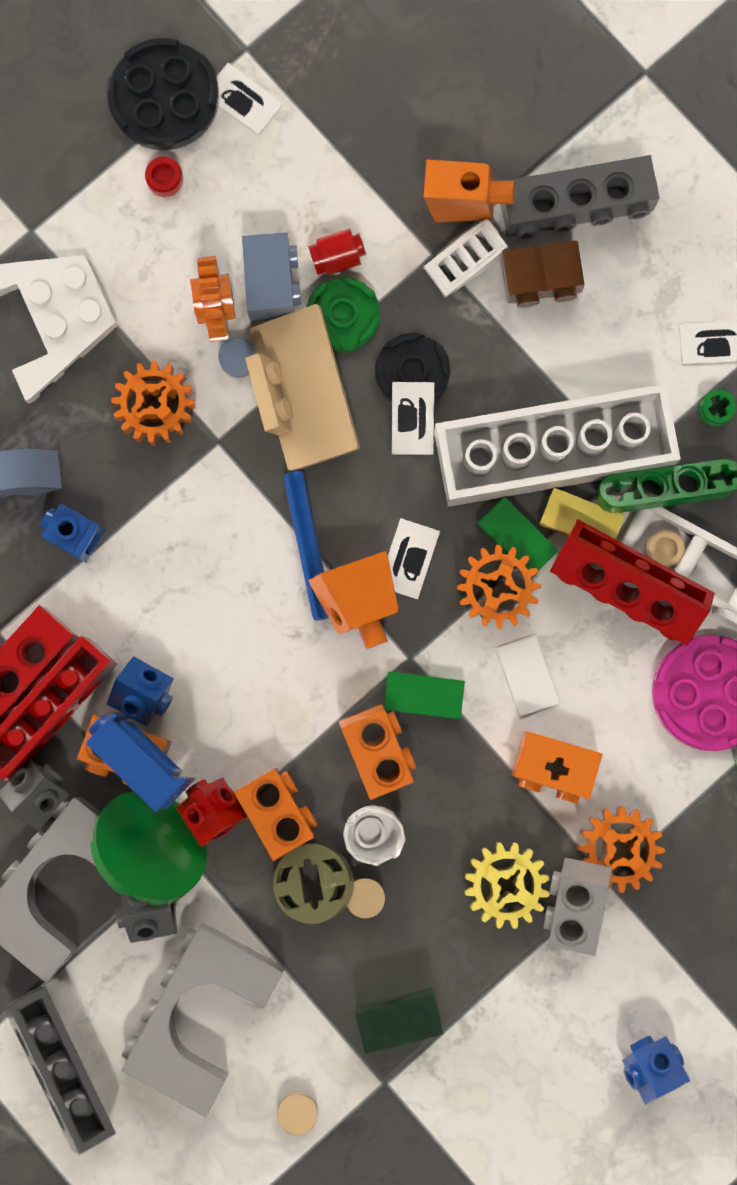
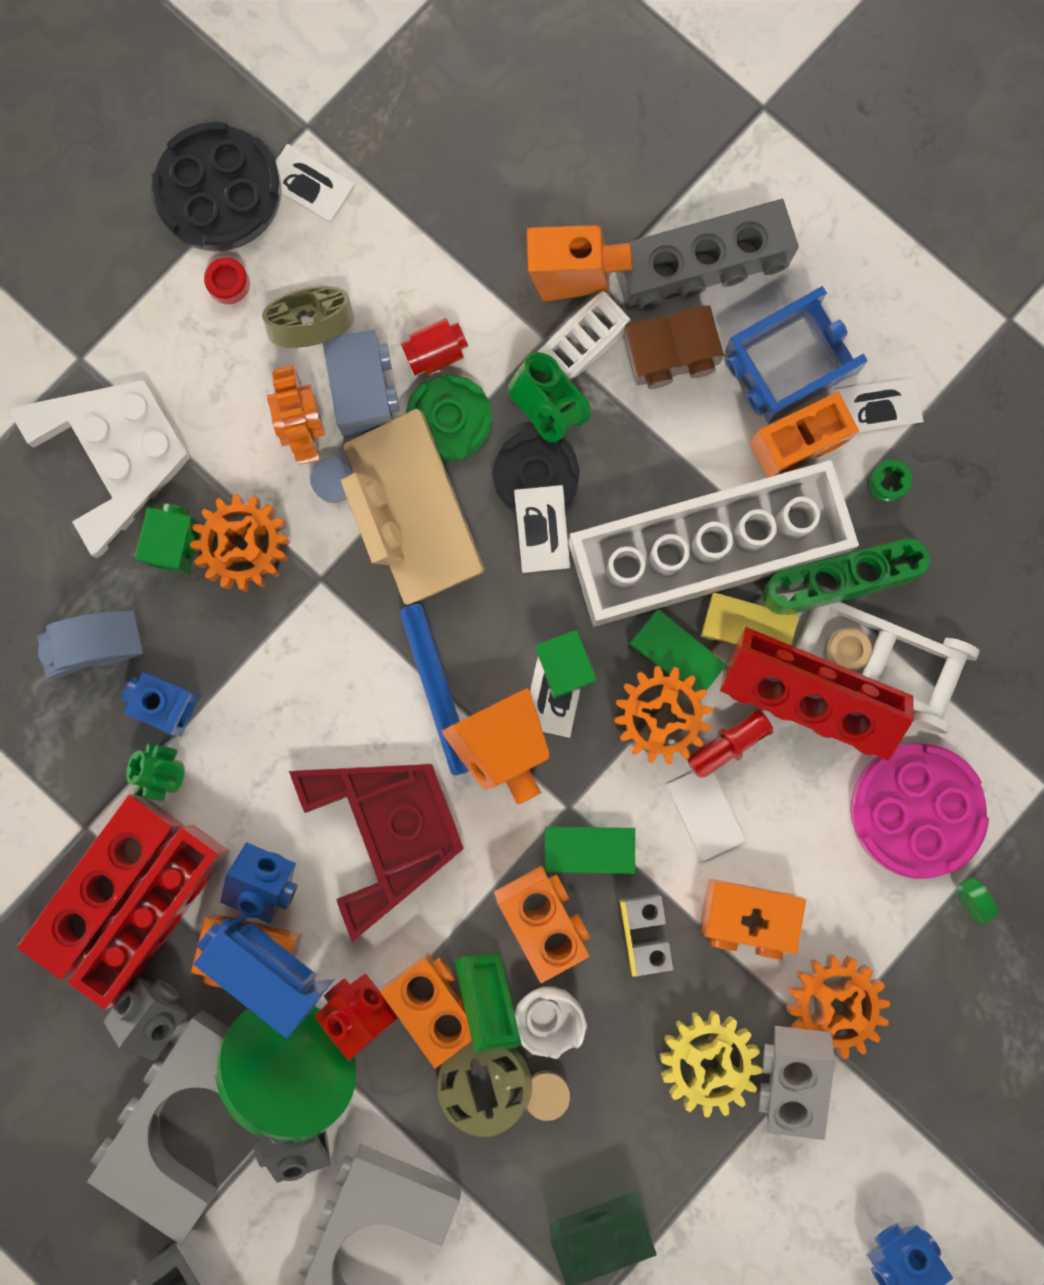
camera: 10 degrees left, 0 degrees up
none -> green gear [126,743,185,801]
none -> green brick [135,504,200,575]
none -> olive piece [262,286,354,348]
none -> dark red wing [289,764,464,942]
none -> green tile [454,954,522,1053]
none -> green piece [508,352,591,442]
none -> green panel [536,630,597,699]
none -> flat silver piece [618,894,673,977]
none -> red axle [687,709,774,778]
none -> window [724,286,868,424]
none -> orange brick [749,391,859,478]

